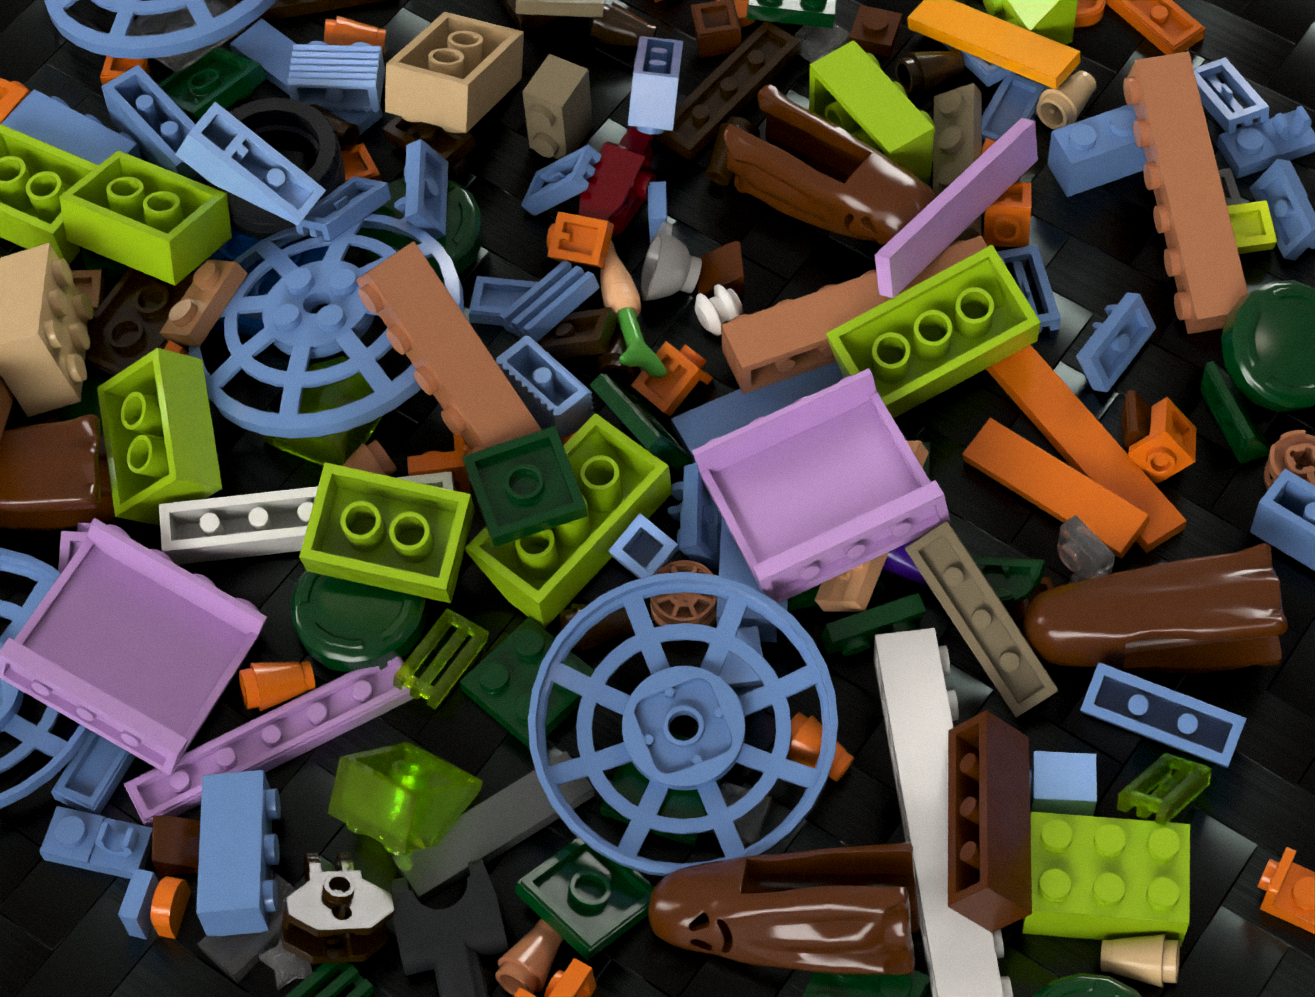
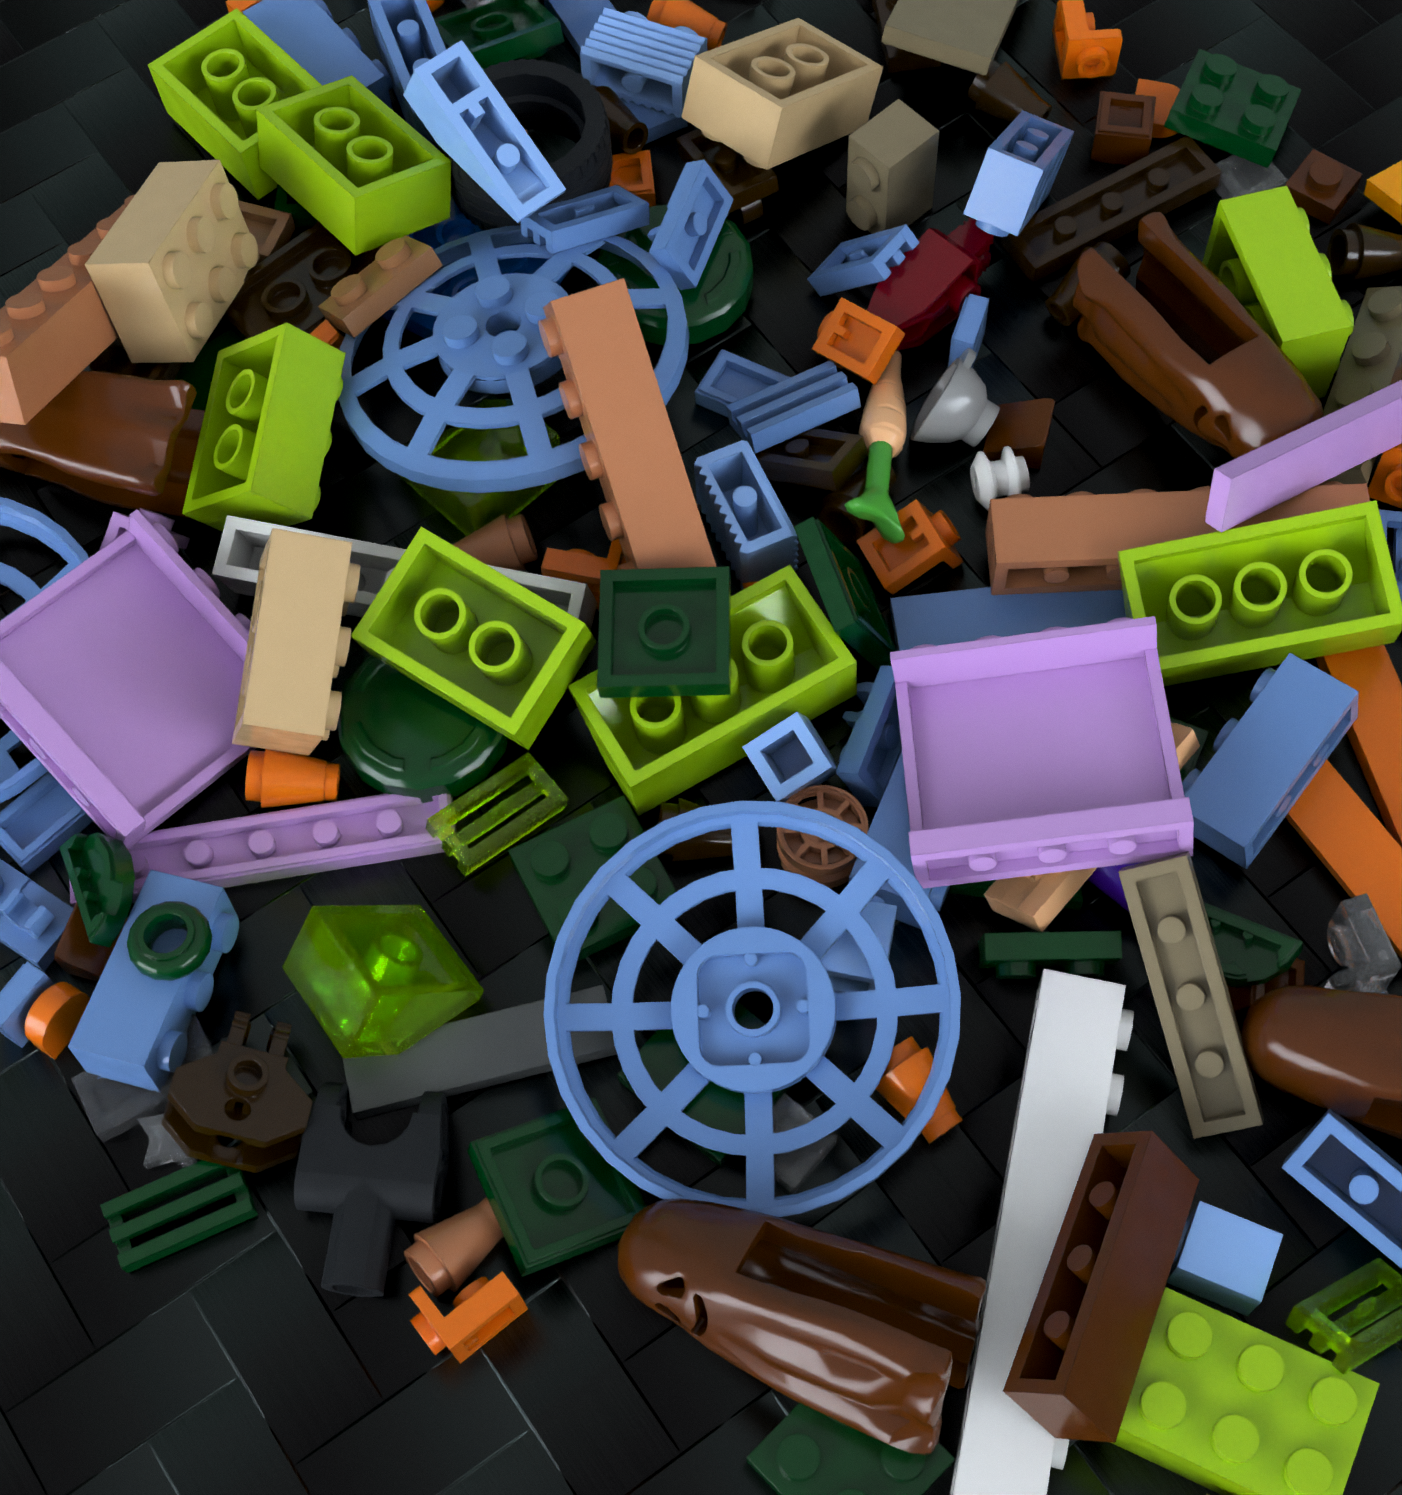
camera: 20 degrees right, 5 degrees up
none -> dark green tile [59,833,135,948]
none -> dark green piece [127,901,213,981]
none -> tan brick [232,528,360,756]
none -> medium blue brick [1182,653,1359,869]

